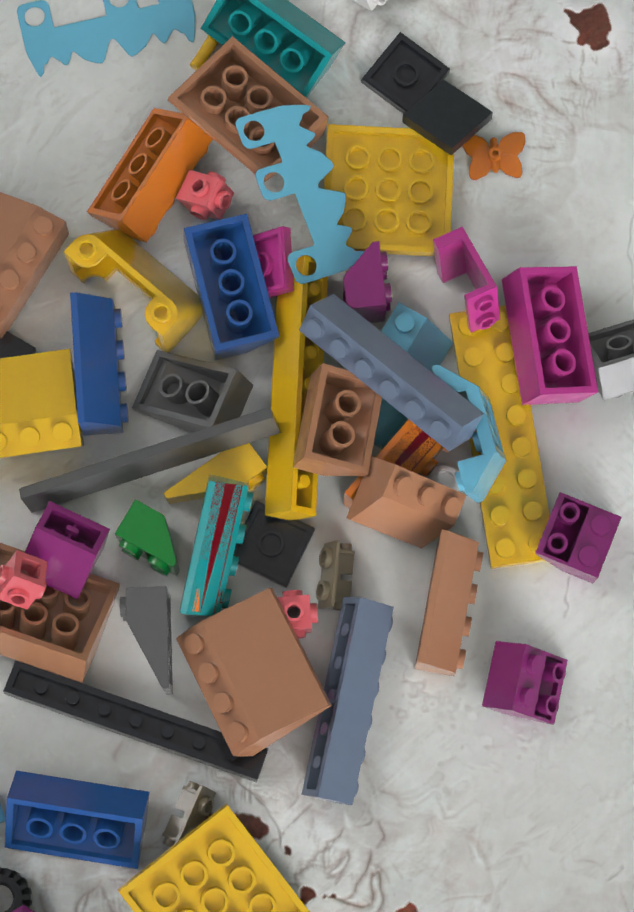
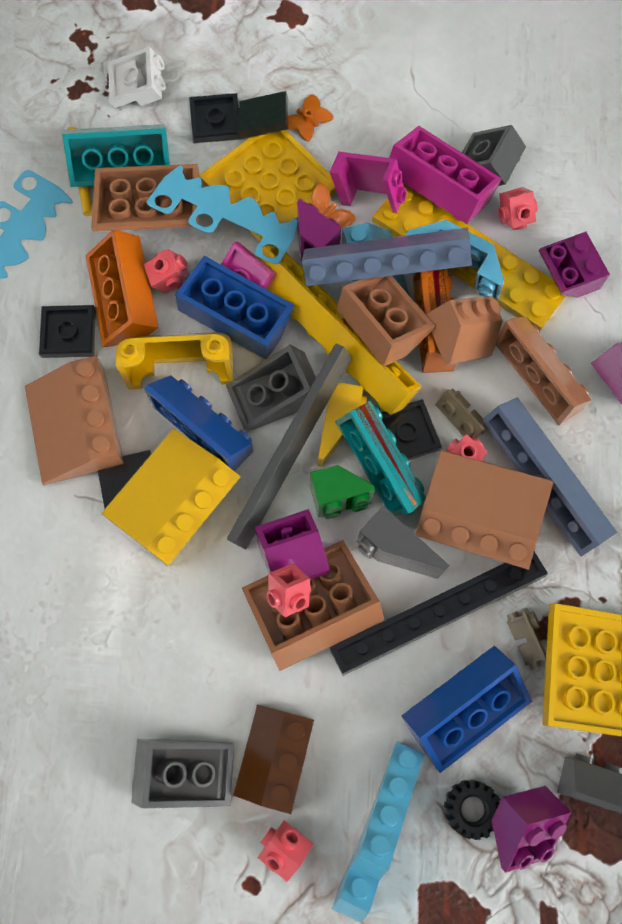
camera: 45 degrees left, 5 degrees down
none -> black tile [39,305,96,358]
none -> orange piece [311,183,356,228]
none -> coral brick [498,187,538,230]

